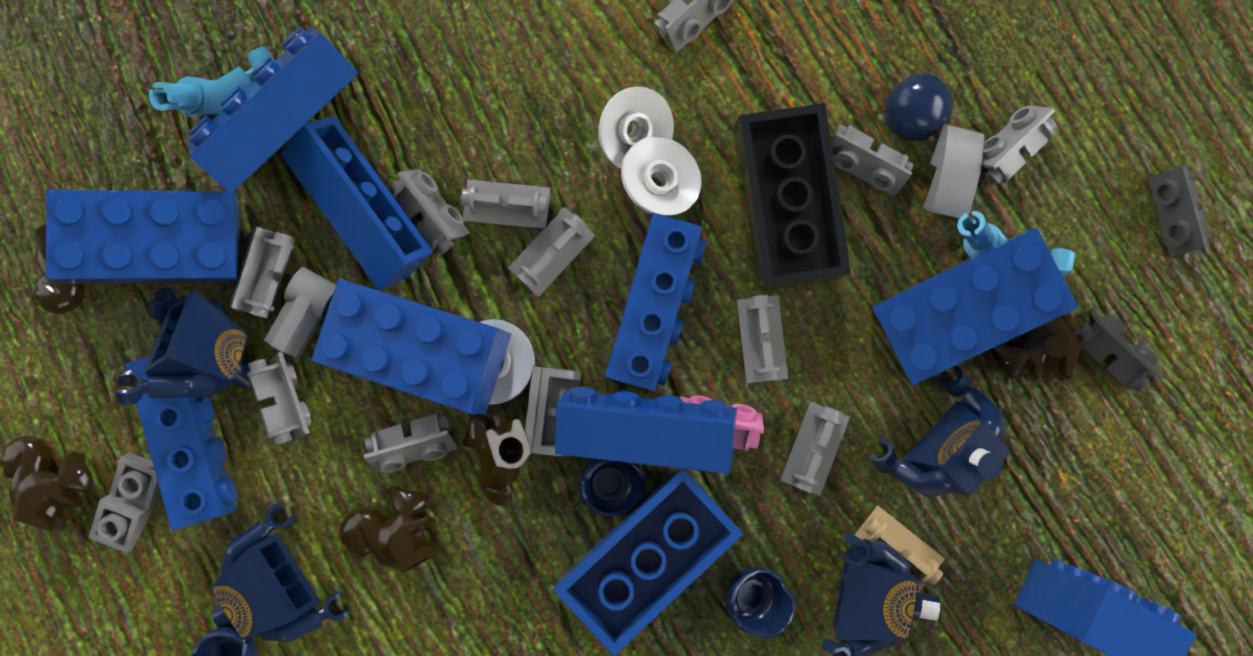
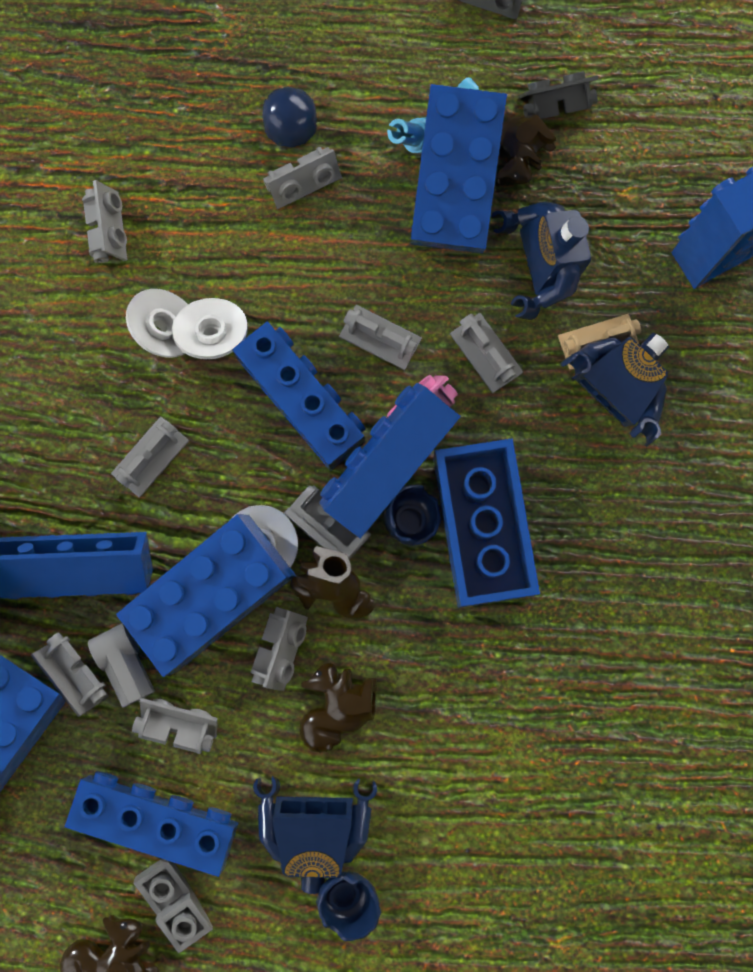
camera: 50 degrees left, 5 degrees down
dark blue torso [115,287,250,406] -> none
light grey hinge [389,169,470,254] -> none
light grey hinge [508,207,596,297] -> none
dark blue hair [726,567,796,639] -> none
black brick [734,103,851,291] -> none
light grey slope [923,123,984,219] -> none
light grey hinge [981,105,1057,185] -> none

